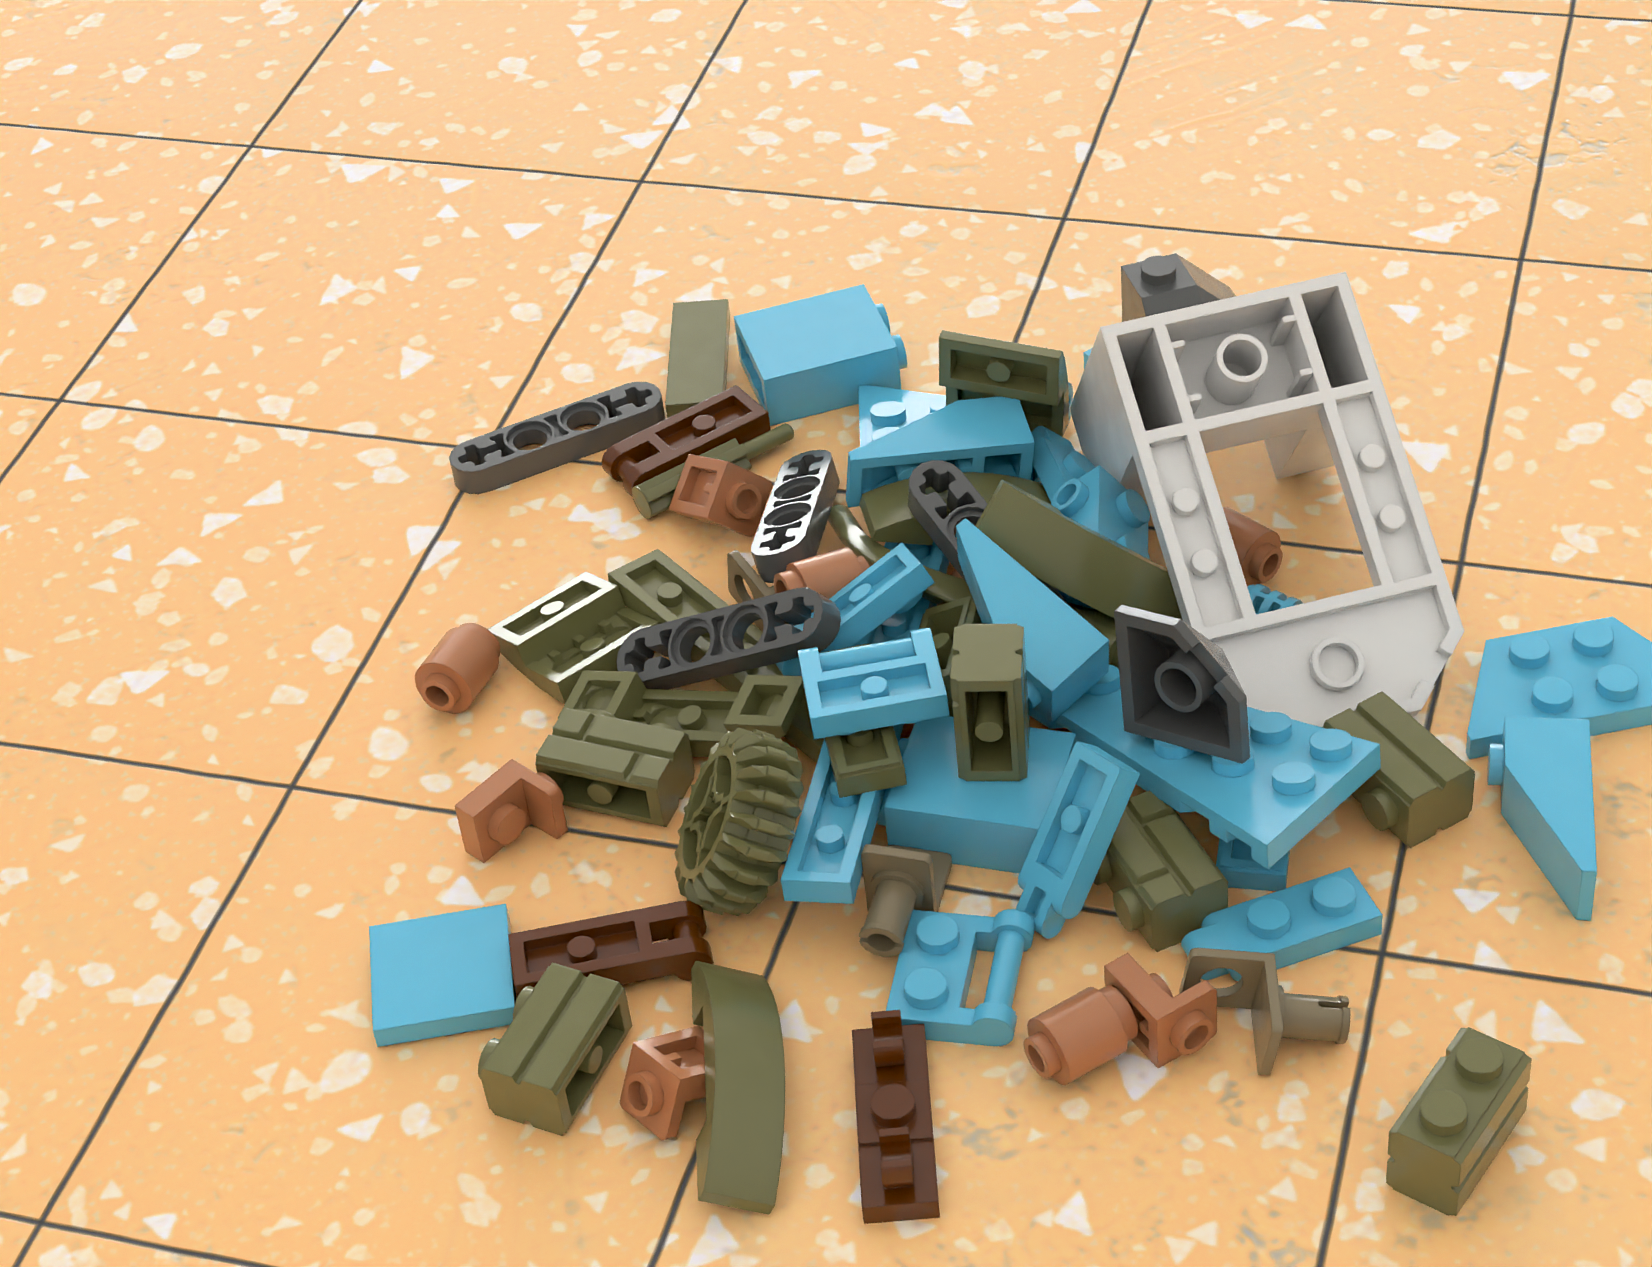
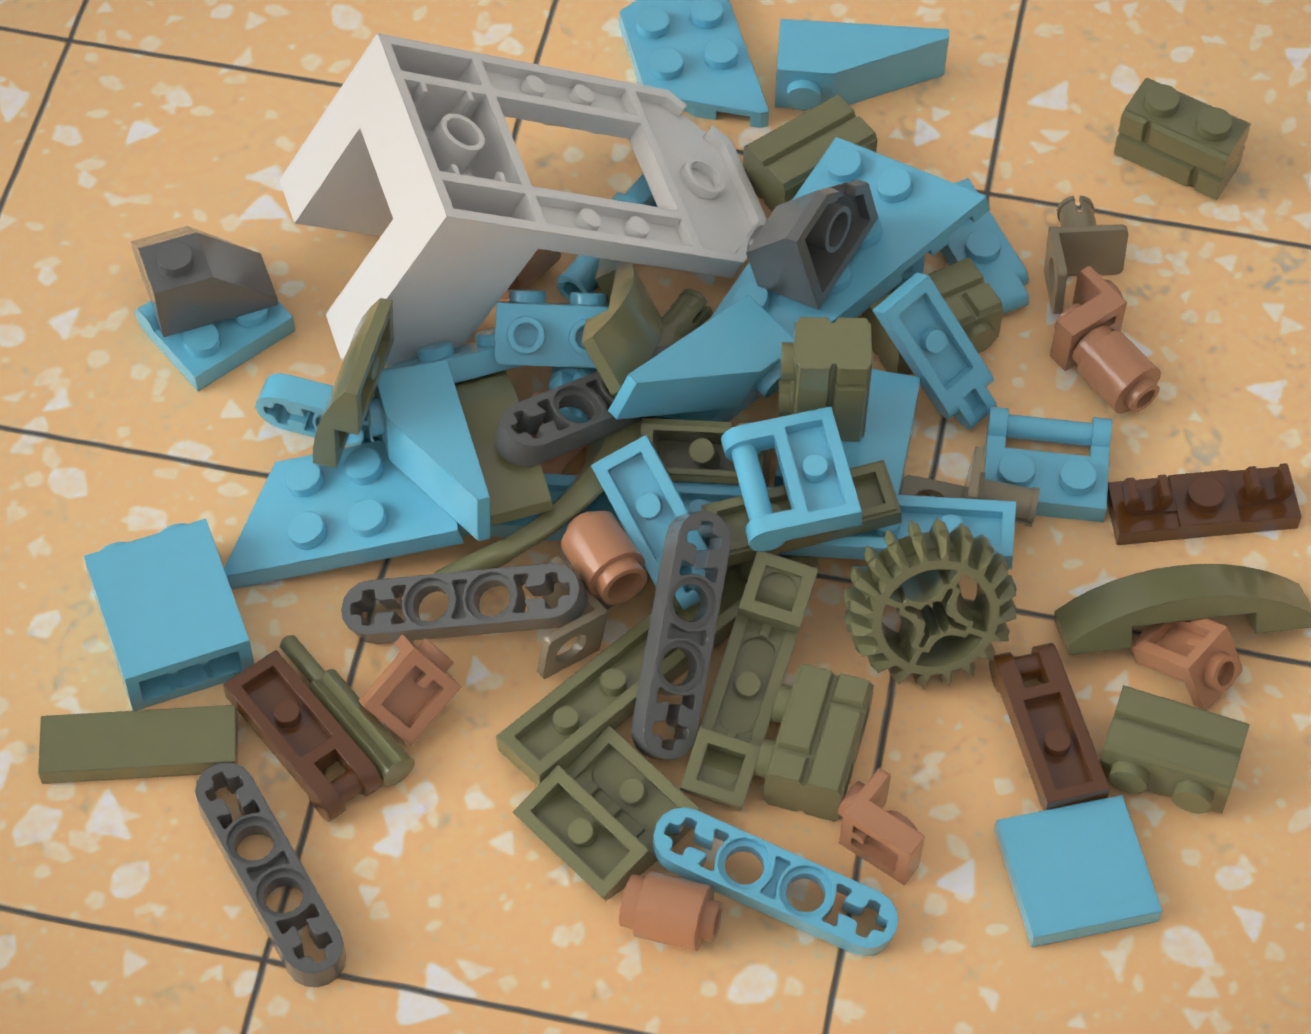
camera: 100 degrees left, 15 degrees up
none -> medium azure beam [653,807,898,956]

